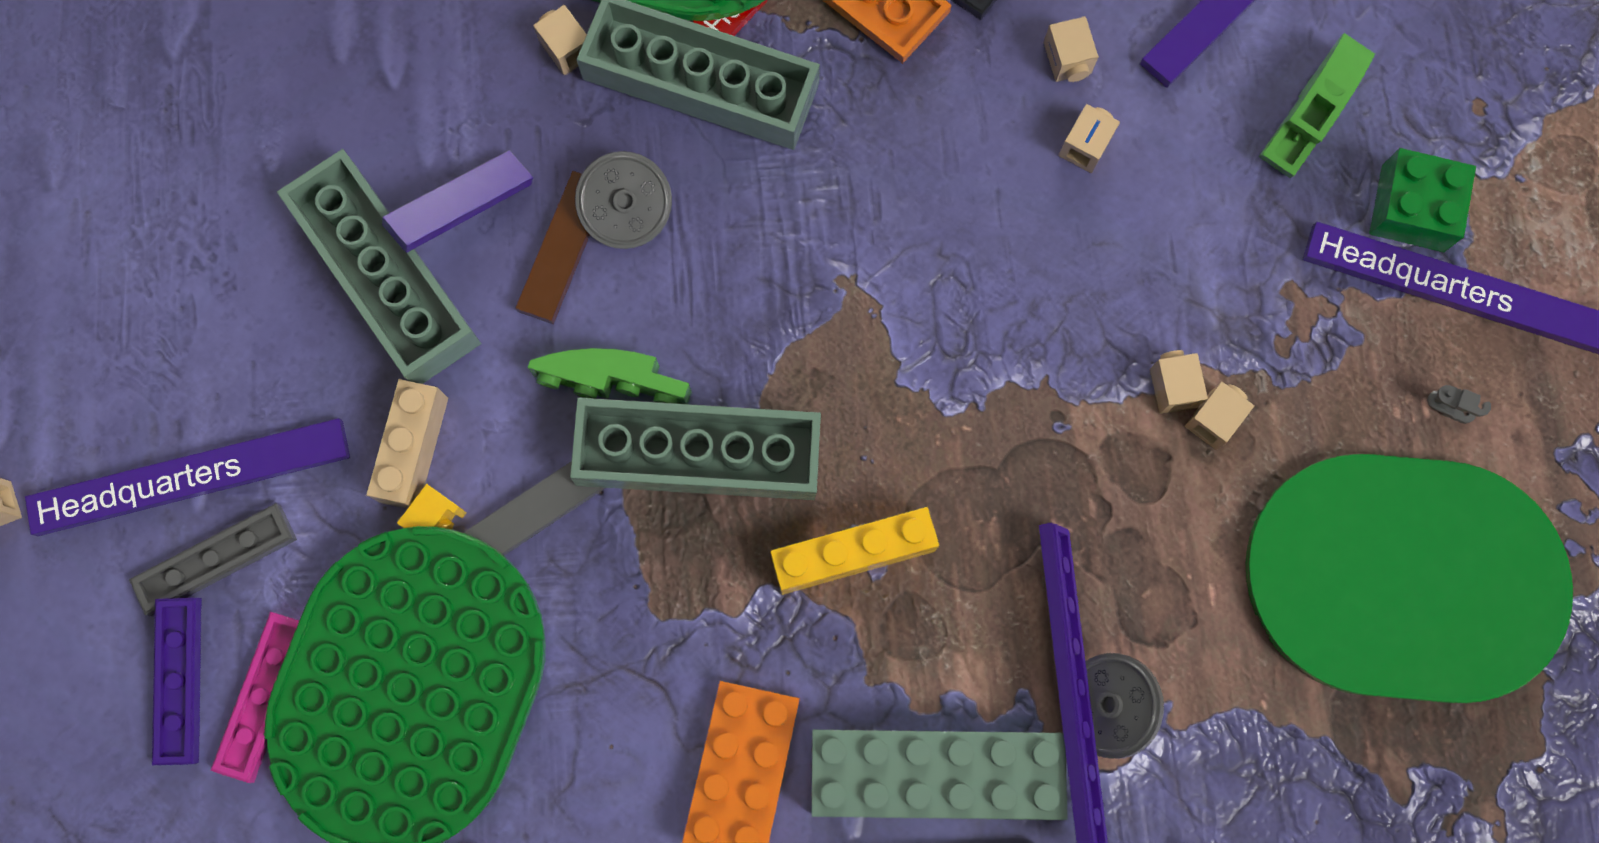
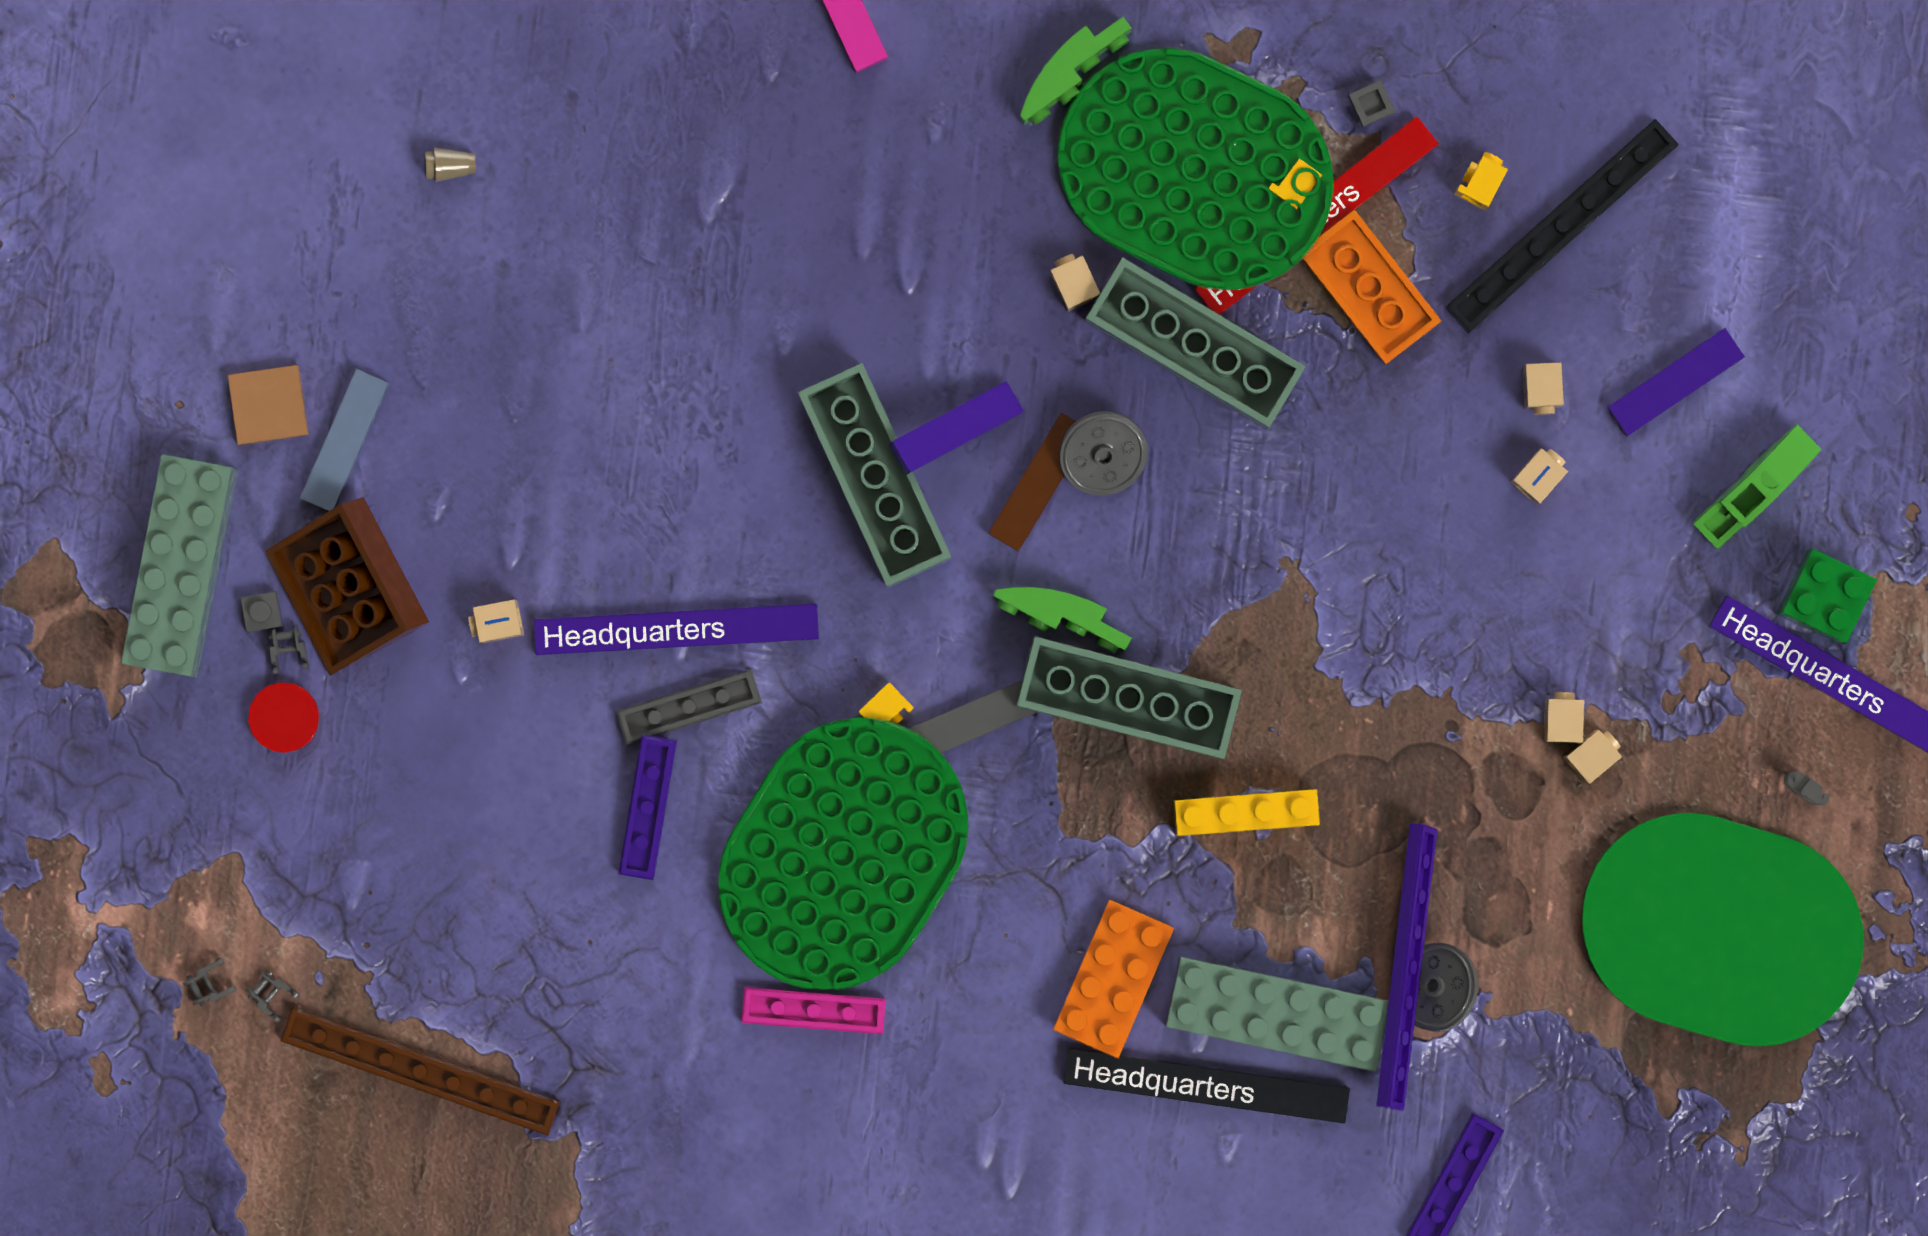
camera: 15 degrees right, 10 degrees up
dark pink tile [210,612,300,783] -> none
tan brick [367,379,448,509] -> none

